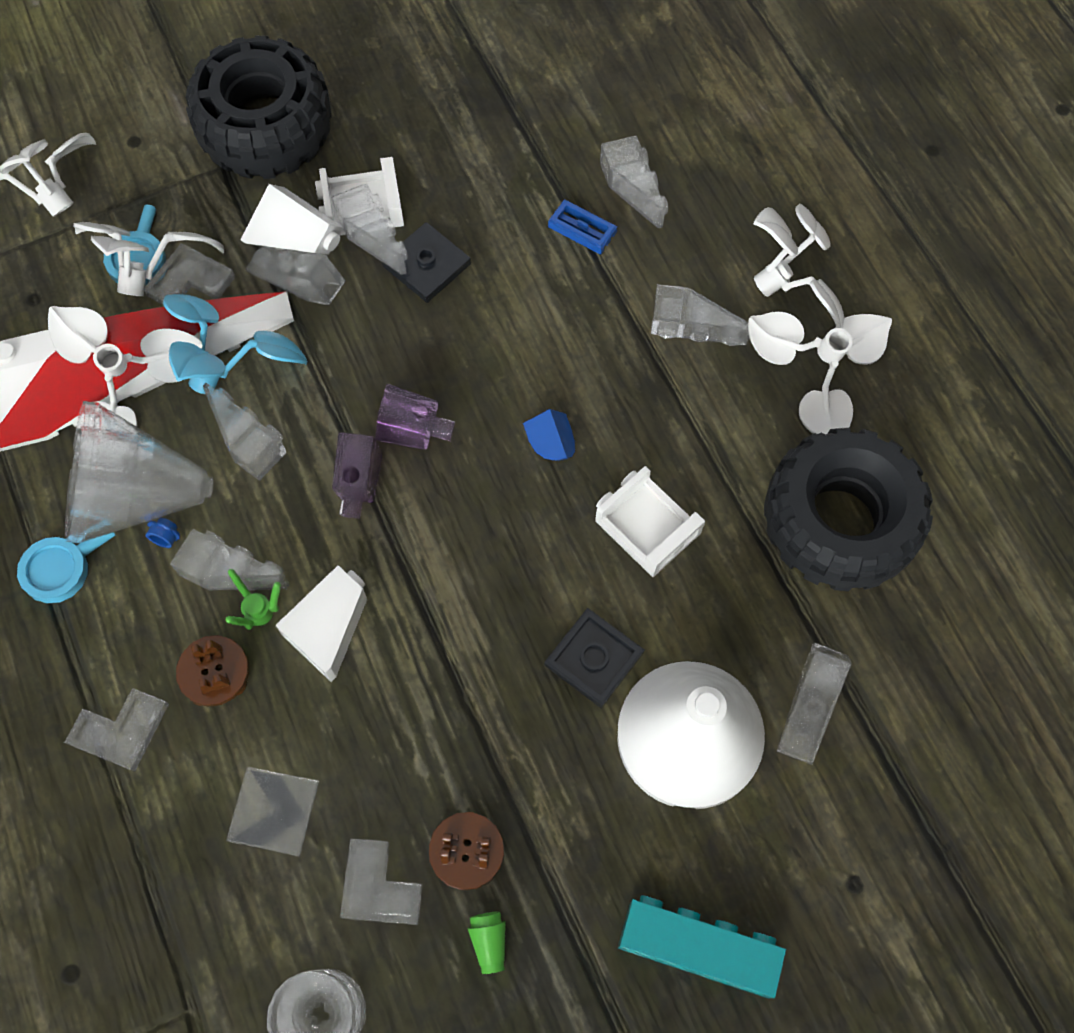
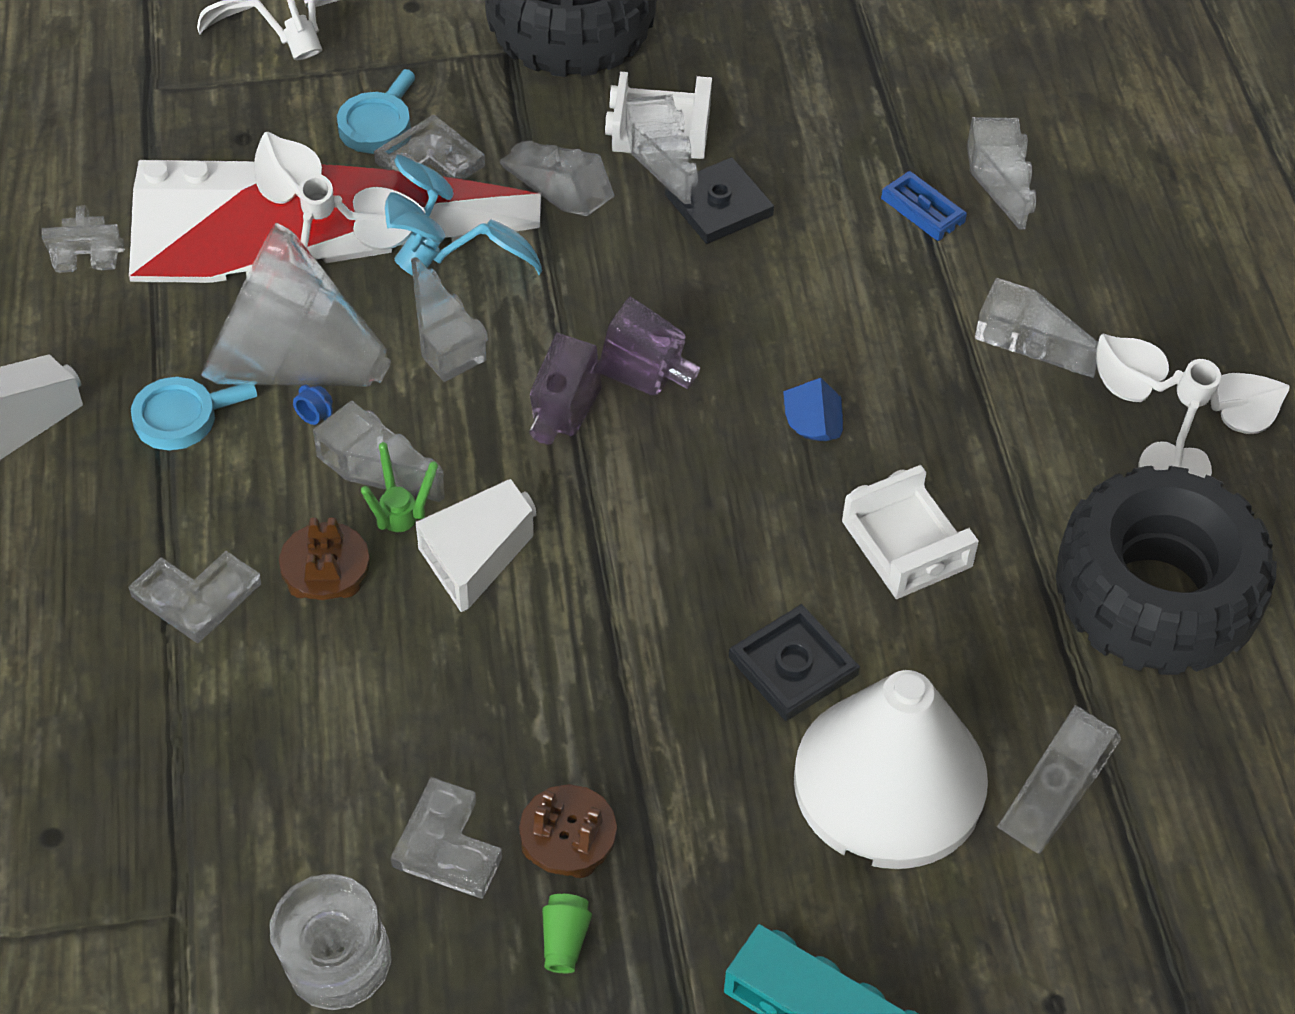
camera: 15 degrees right, 15 degrees down
white plant [73,222,224,296] -> none
clear piece [226,767,319,856] -> none
white slope [241,184,343,255] -> none
white plant [753,204,844,329] -> none

